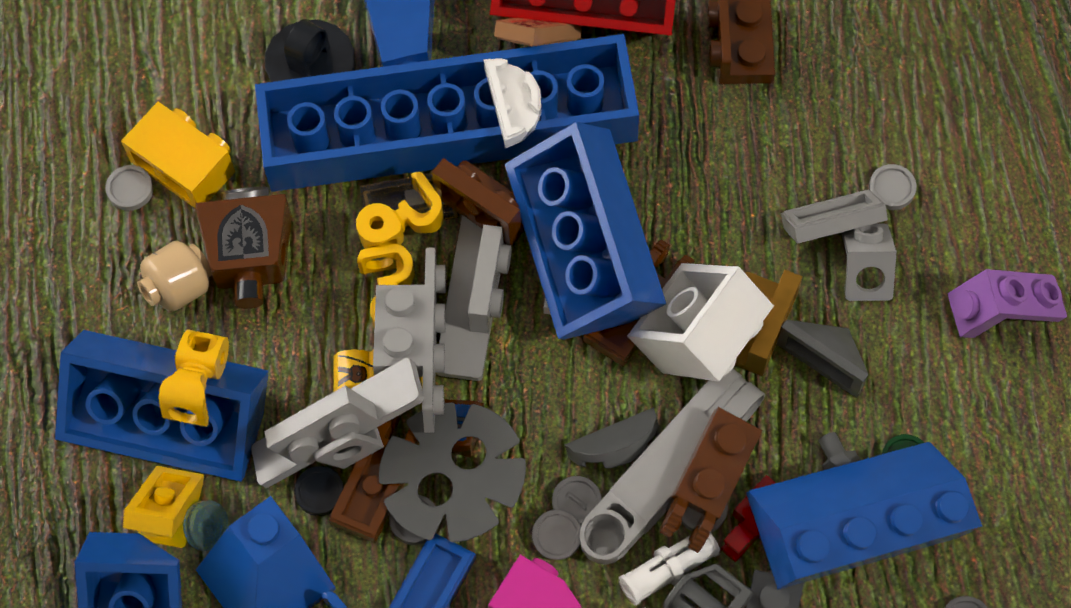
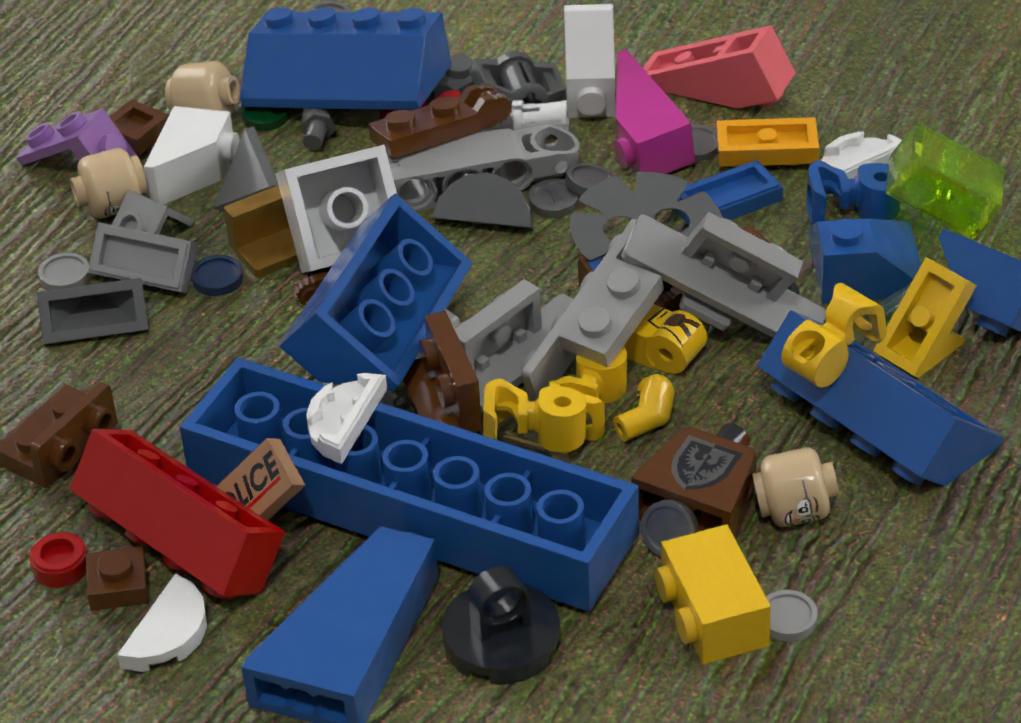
camera: 145 degrees left, 25 degrees down
none -> dark grey slope [36,278,149,345]
none -> tan head [70,148,148,219]
none -> reddish brown plate [110,99,169,155]
none -> white slope [144,106,240,205]
none -> tan head [165,61,241,115]
none -> dark blue piece [191,255,243,296]
none -> yellow arm [613,374,675,442]

